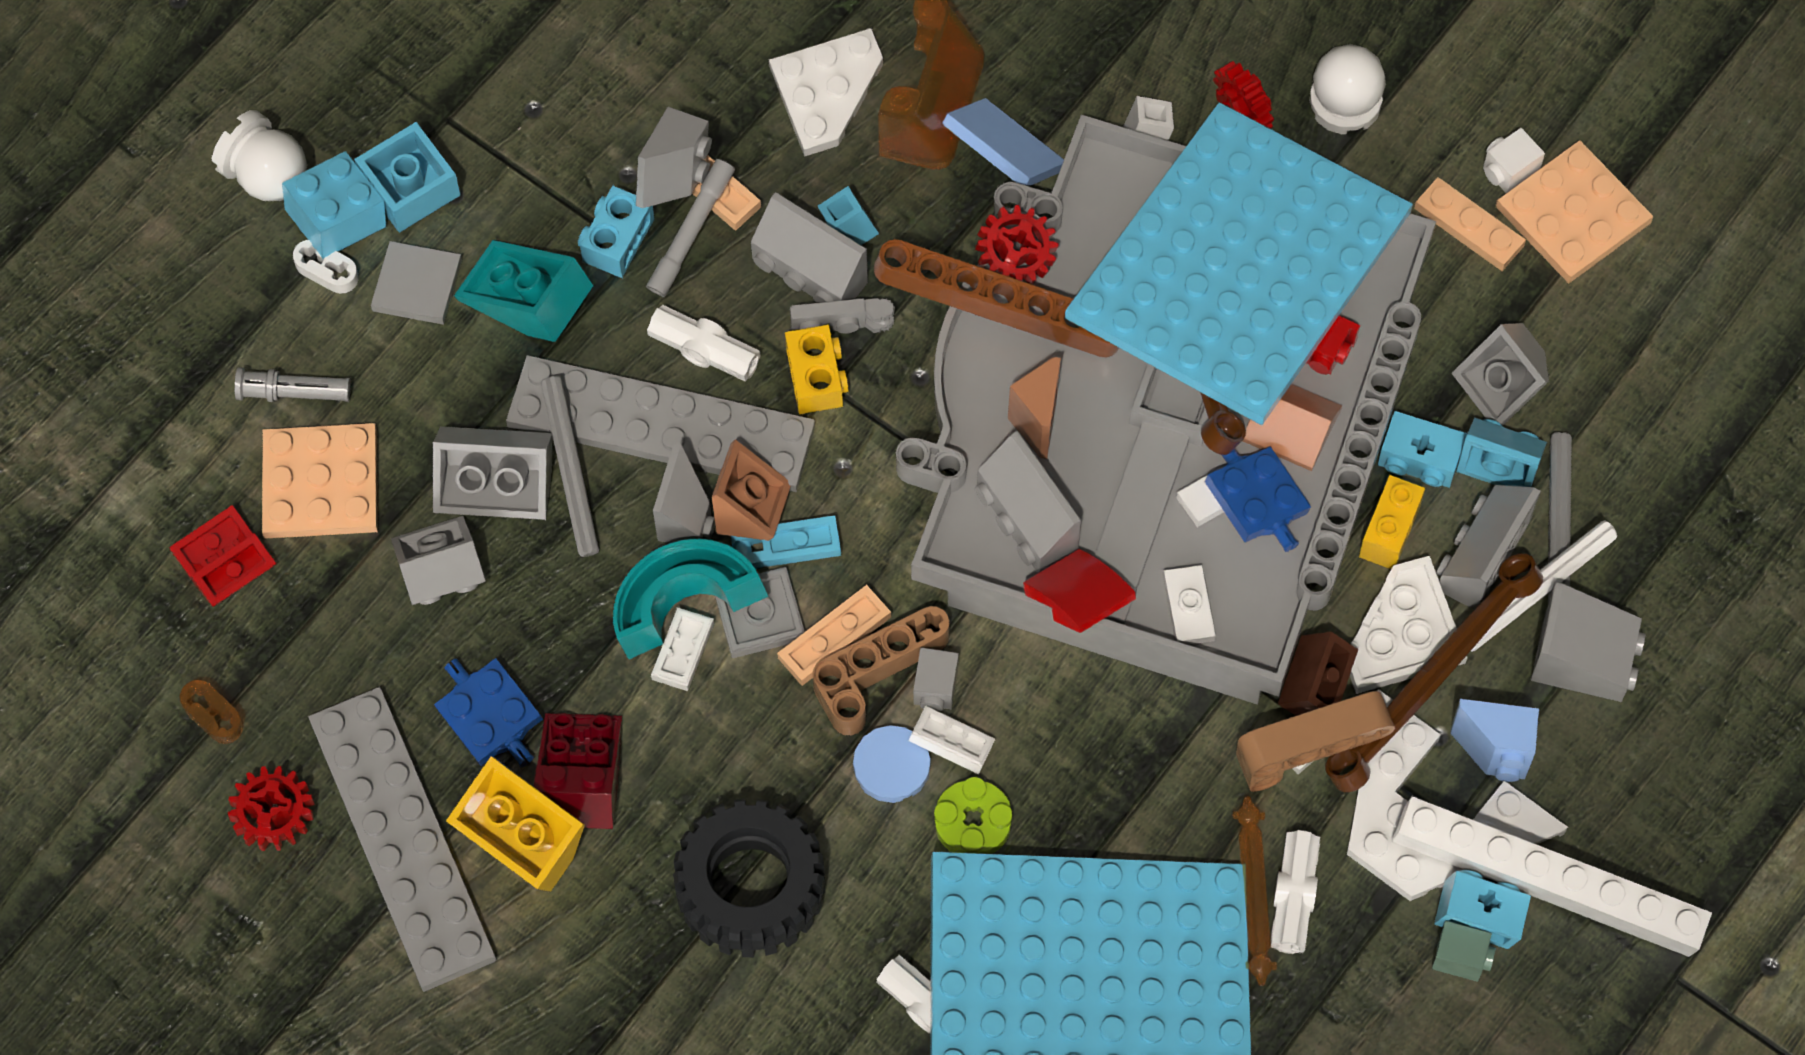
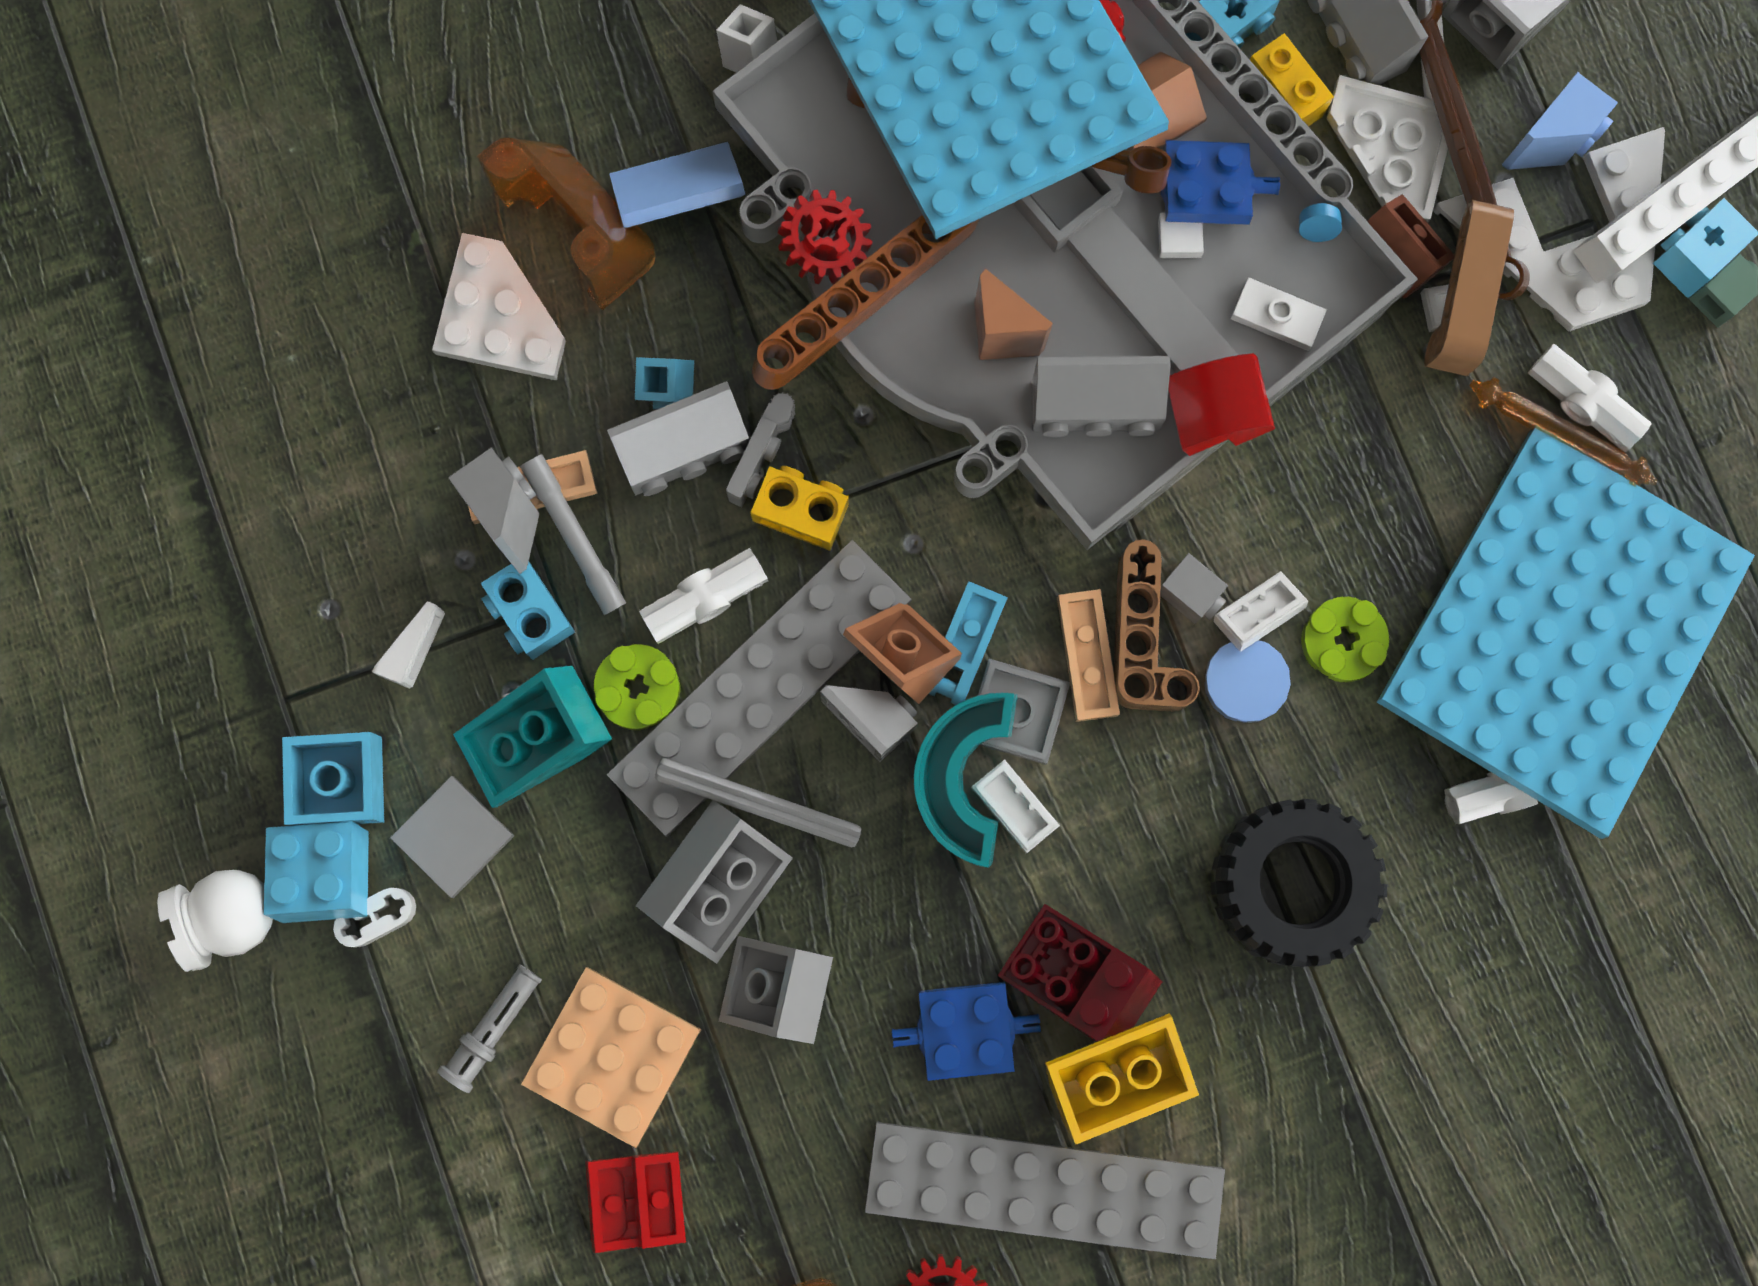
camera: 65 degrees left, 15 degrees up
none -> white slope [372,601,445,689]
none -> lime plate [594,644,680,730]
none -> dark azure tile [1299,203,1342,242]

